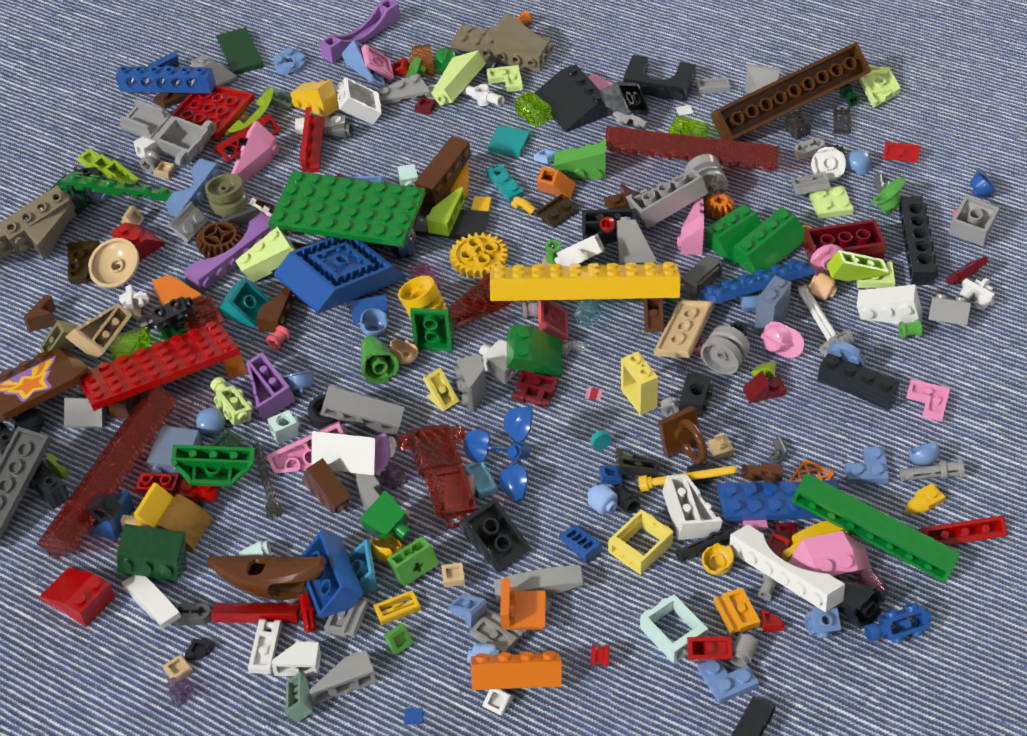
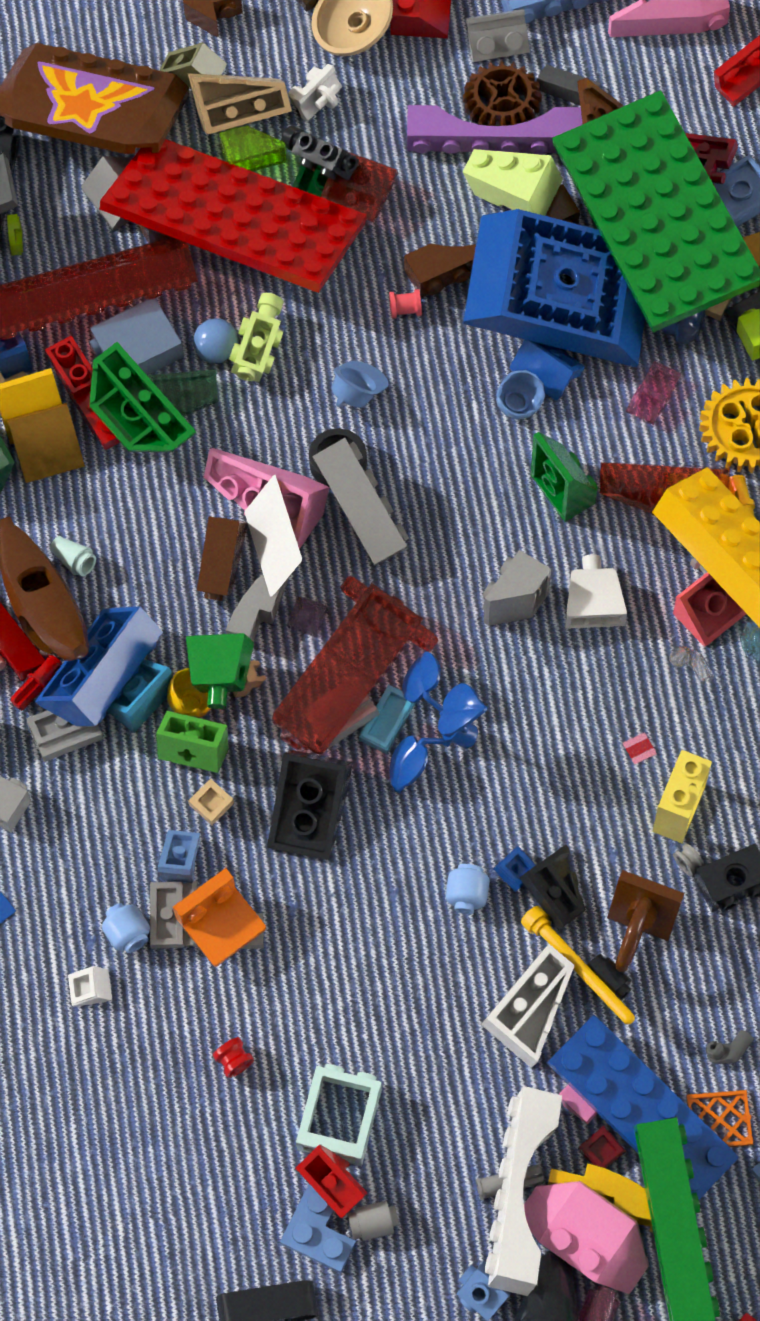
camera: 50 degrees right, 20 degrees up
black panel [14,408,44,433] -> none
orange slope [152,275,204,312] -> none
olive wheel [205,173,248,216] -> none
teal slope [217,277,270,327] -> none
orange plate [223,343,247,379] -> none
medium lavender wedge [246,352,296,421] -> none
clear smoke piece [253,443,283,519] -> none
light aqua brick [267,410,300,444] -> none
bright green cone [361,335,399,384] -> none
yellow tile [373,590,421,626] -> none
medium lavender hat [374,433,396,478] -> none
bright green tile [384,623,413,655] -> none
light nougat hair [389,338,418,364] -> none
yellow wheel [398,276,446,319] -> none
light yellow slope [423,368,459,411] -> none
orange brick [470,651,562,690] -> none
light grey slope [494,565,584,602] -> none
green slope [506,324,562,376] -> none
dark red plate [511,370,559,407] -> none
blue slope [559,525,602,563] -> none
teal tile [590,430,611,450] -> none
light yellow window [608,510,673,575] -> none
black cone [614,485,640,514] -> none
black pin [675,526,735,563] -> none
yellow hair [702,543,734,576] -> none
tan tile [708,433,734,460] -> none
light orange plate [713,587,761,636] -> none
reddish brown plate [741,463,783,482] -> none
red tile [759,610,785,632] -> none
red tile [767,532,791,558] -> none

